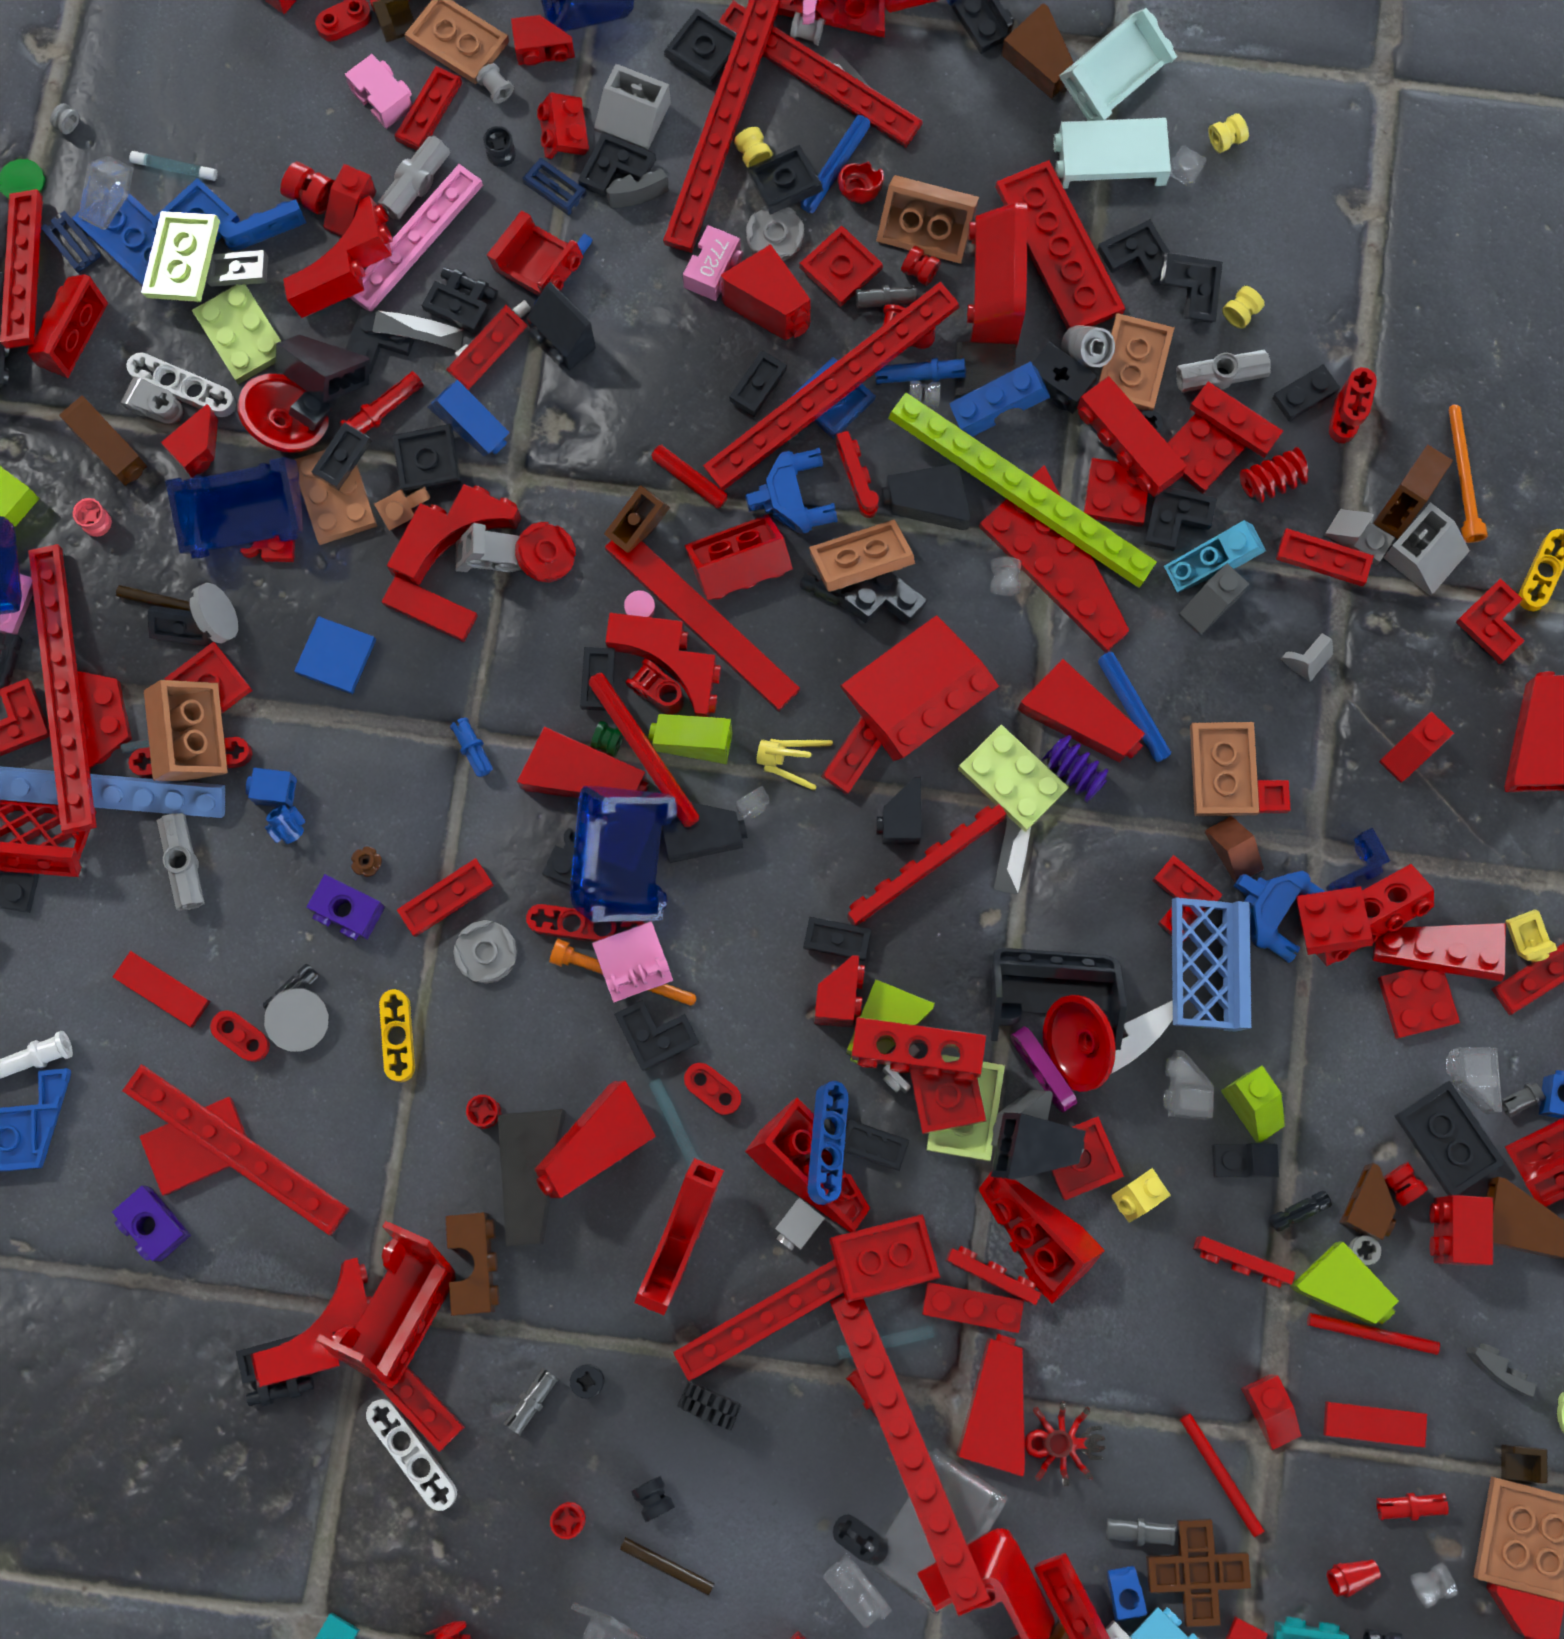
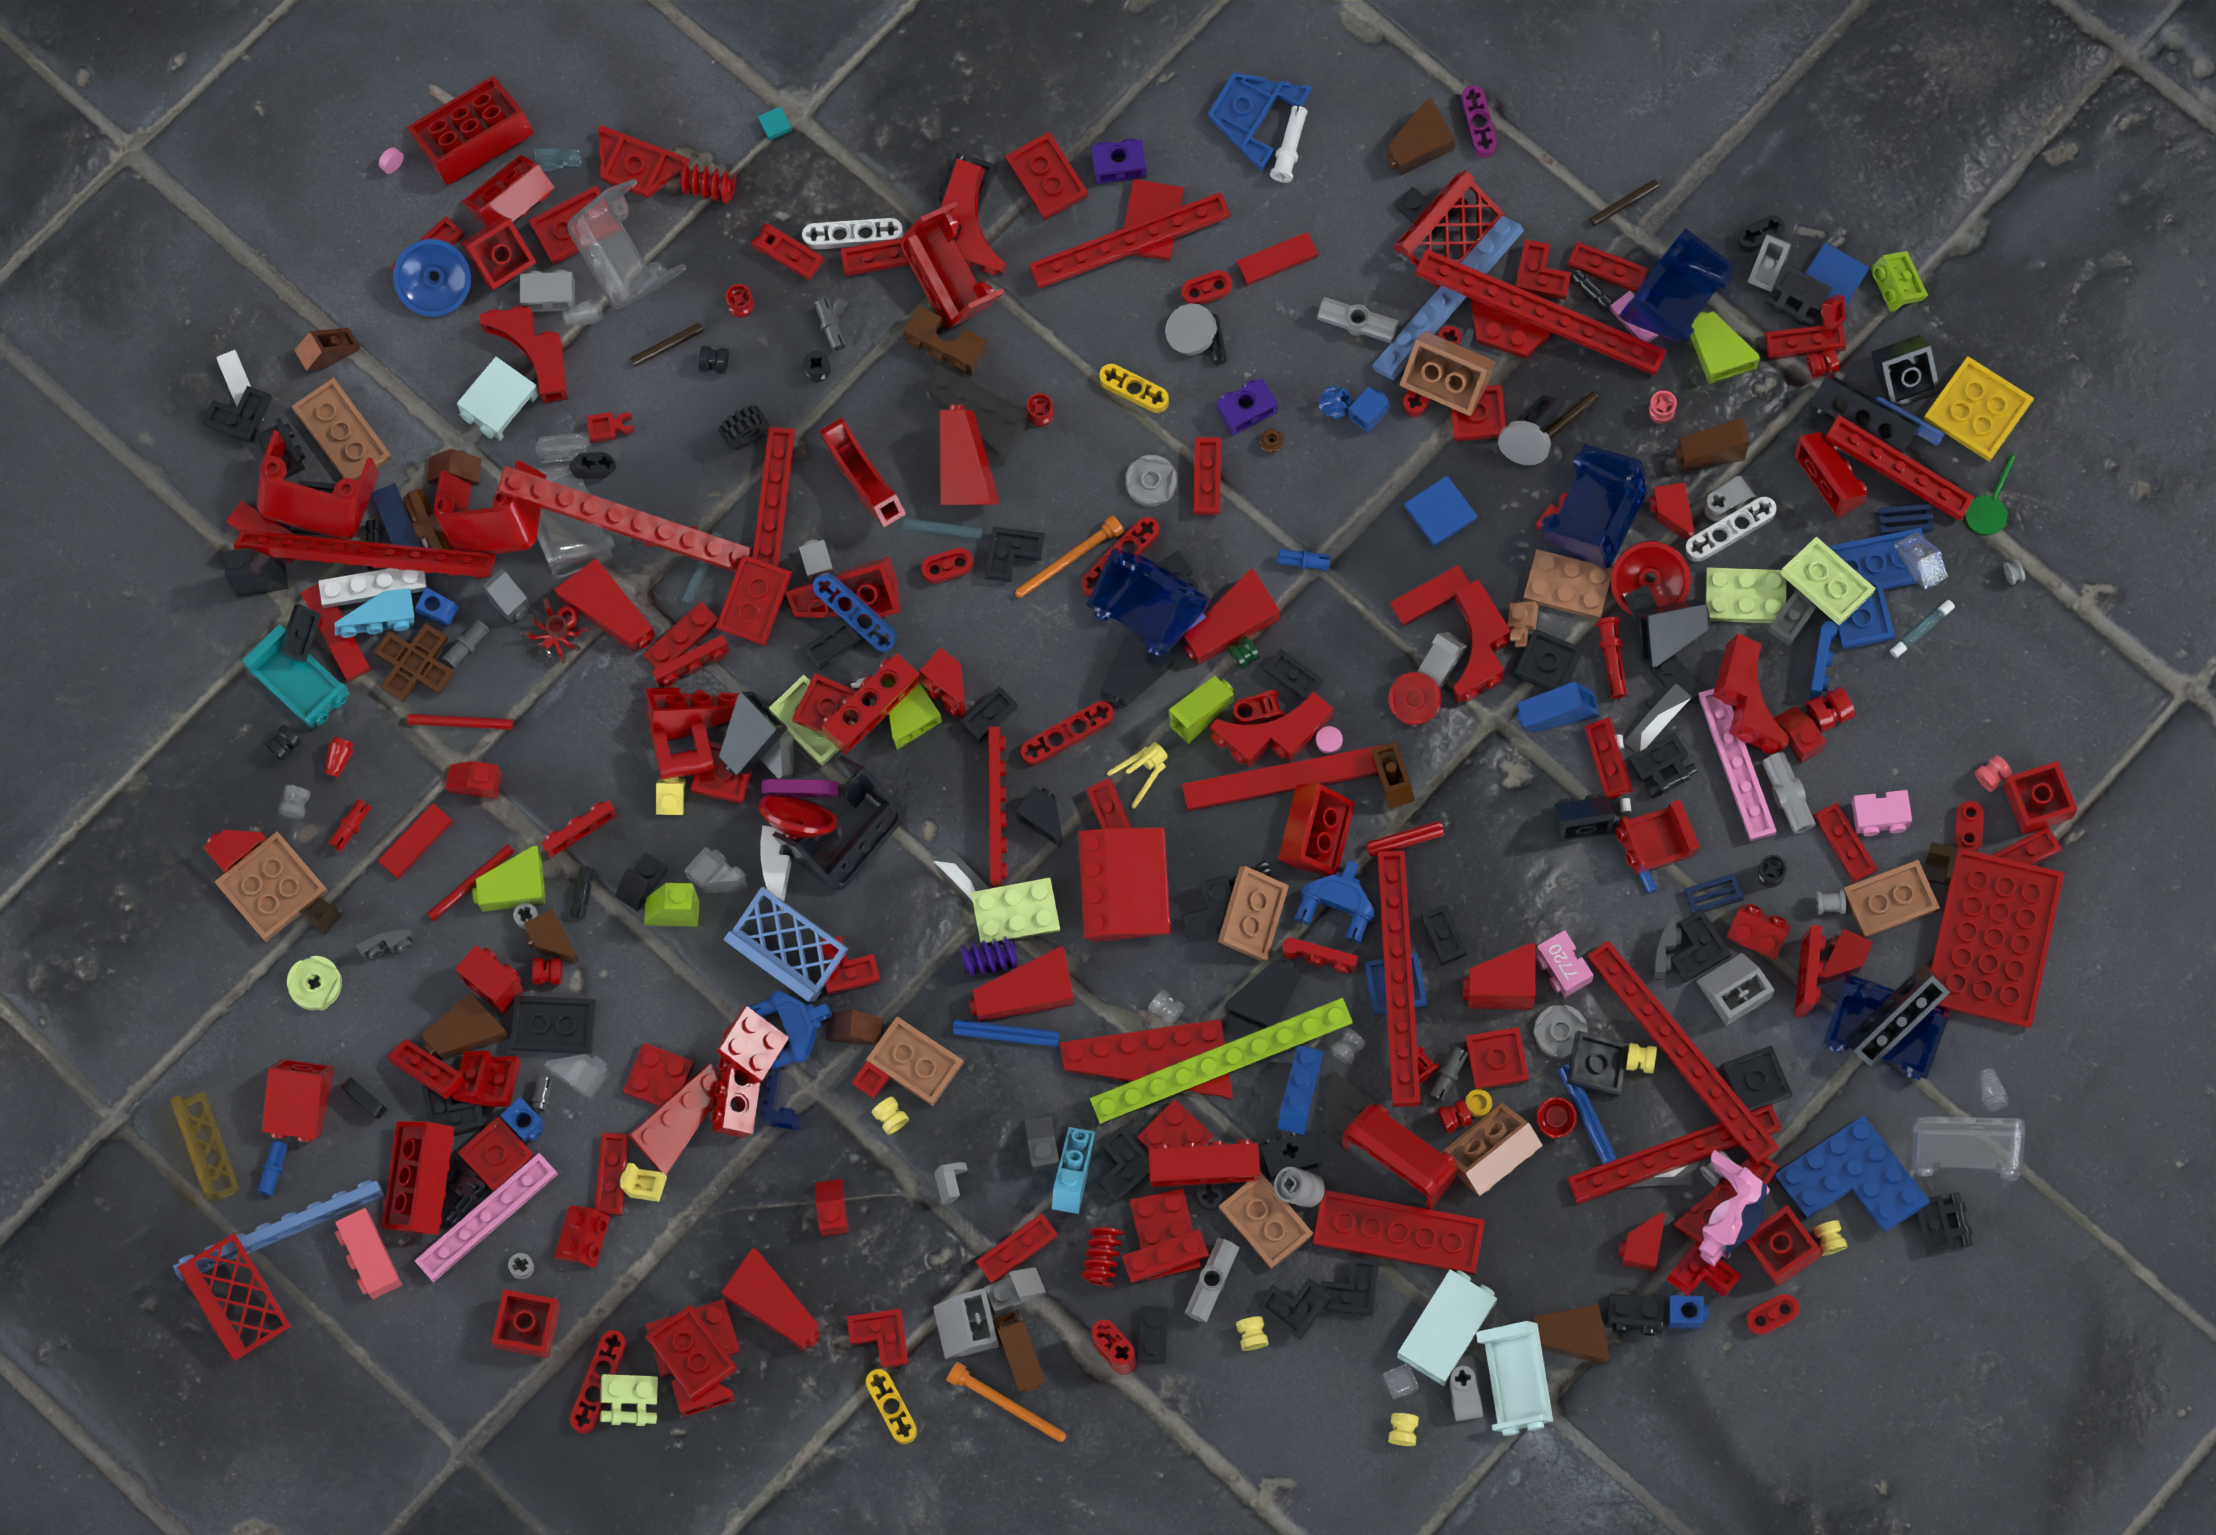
camera: 130 degrees right, 5 degrees down
black plate [311,422,372,491] -> none
red axle [589,673,699,827] -> none
bright pink hinge [592,921,673,1002] -> none
clear plate [736,786,769,818] -> none
blue pin [875,358,966,385] -> none
none -> slope [483,569,530,624]
none -> red plate [586,412,634,444]
none -> red connector [651,722,714,780]
none -> red plate [750,223,824,281]
none -> light yellow wheel [872,1097,909,1135]
none -> red plate [1005,132,1089,221]
none -> red beam [1021,701,1114,766]
none -> light grey piece [1450,1366,1483,1422]
none -> yellow tile [1465,1089,1492,1118]
none -> red slope [1618,1212,1666,1272]
none -> red plate [1794,925,1826,1018]
none -> coral wheel [1975,755,2013,792]

